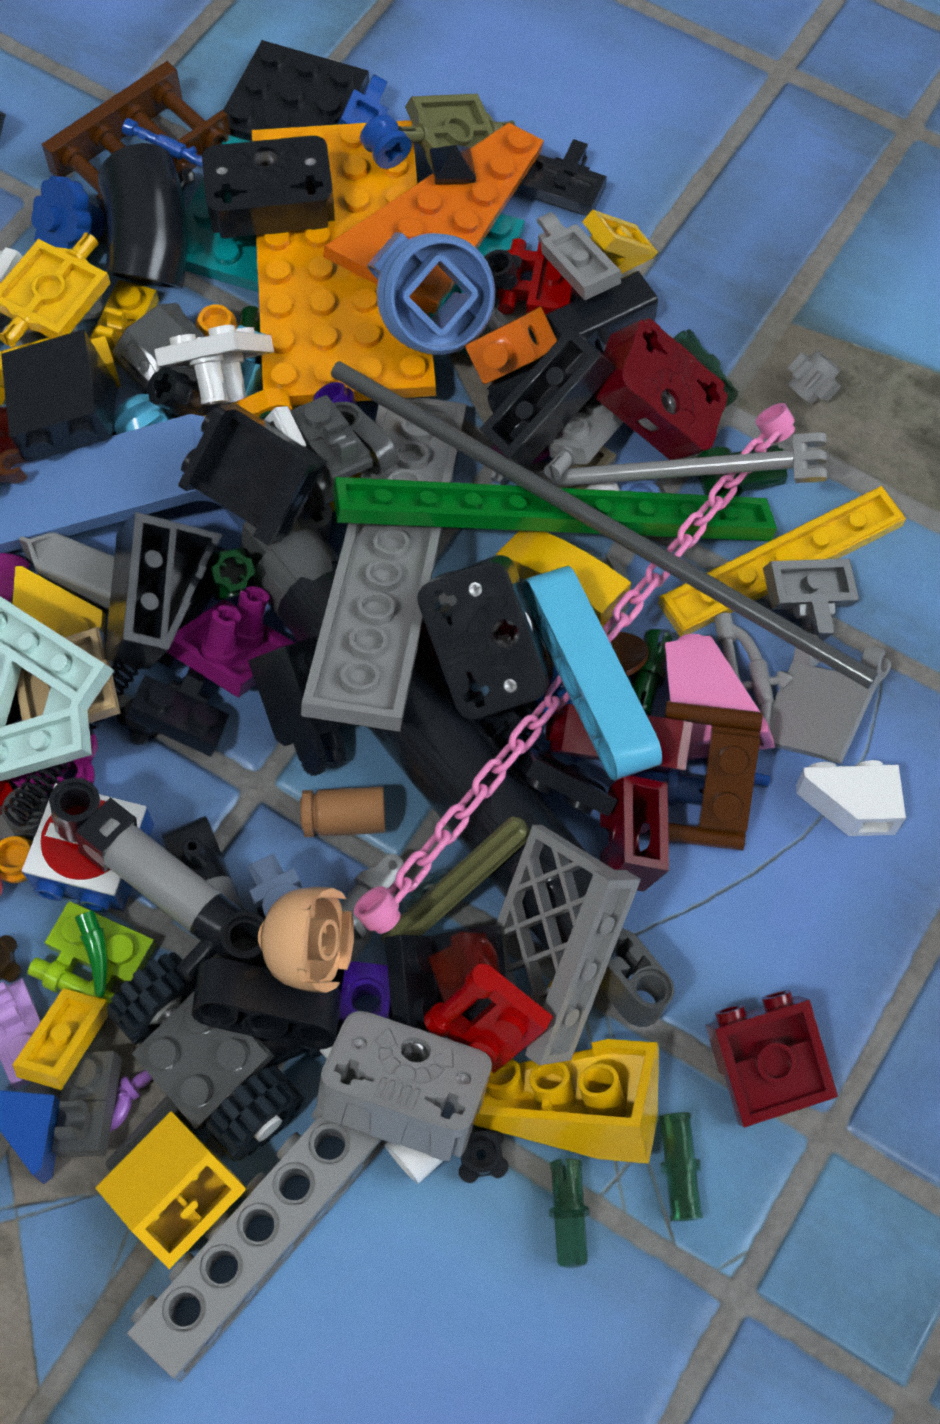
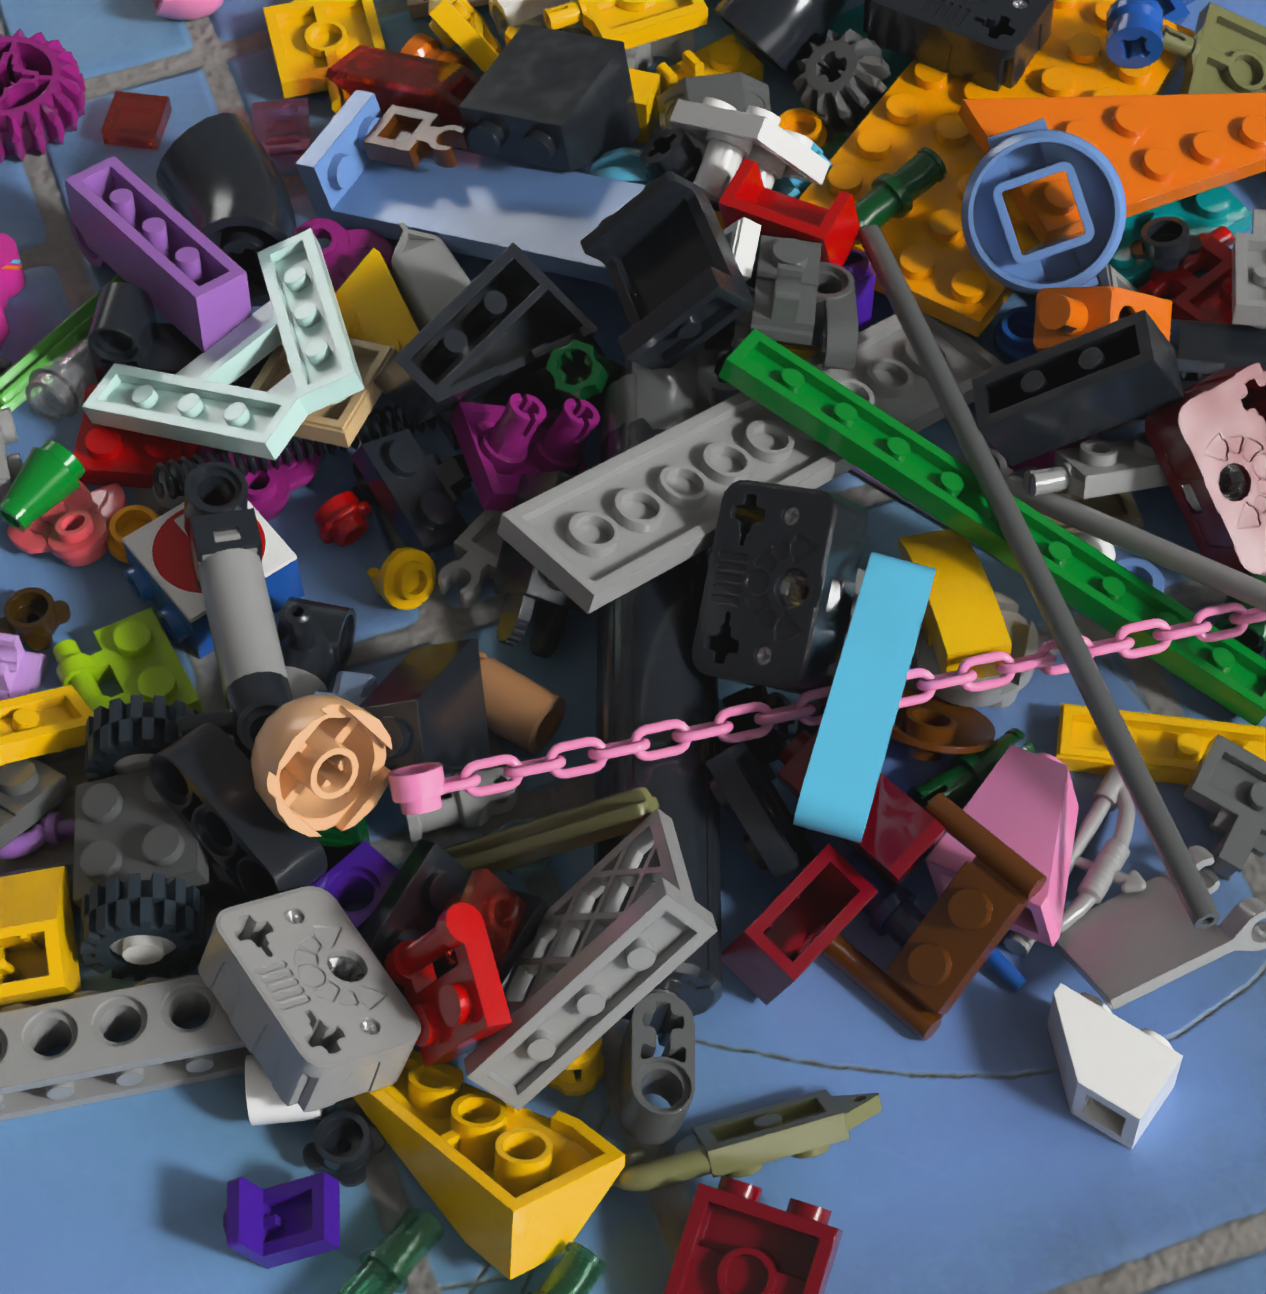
camera: 40 degrees right, 10 degrees down
green helmet [75,910,108,998] -> none
black slope [429,145,476,184] -> none
none -> dark purple bracket [223,1172,340,1269]
none -> red plate [313,491,371,547]
none -> black slope [359,639,492,775]
none -> yellow plate [367,547,436,610]
none -> light grey plate [438,510,506,608]
none -> olive plate [612,1089,882,1192]
none -> red panel [718,158,861,266]
none -> dark grey gear [792,28,892,128]
none -> dark green pin [855,147,947,245]
none -> blue plate [993,306,1039,361]

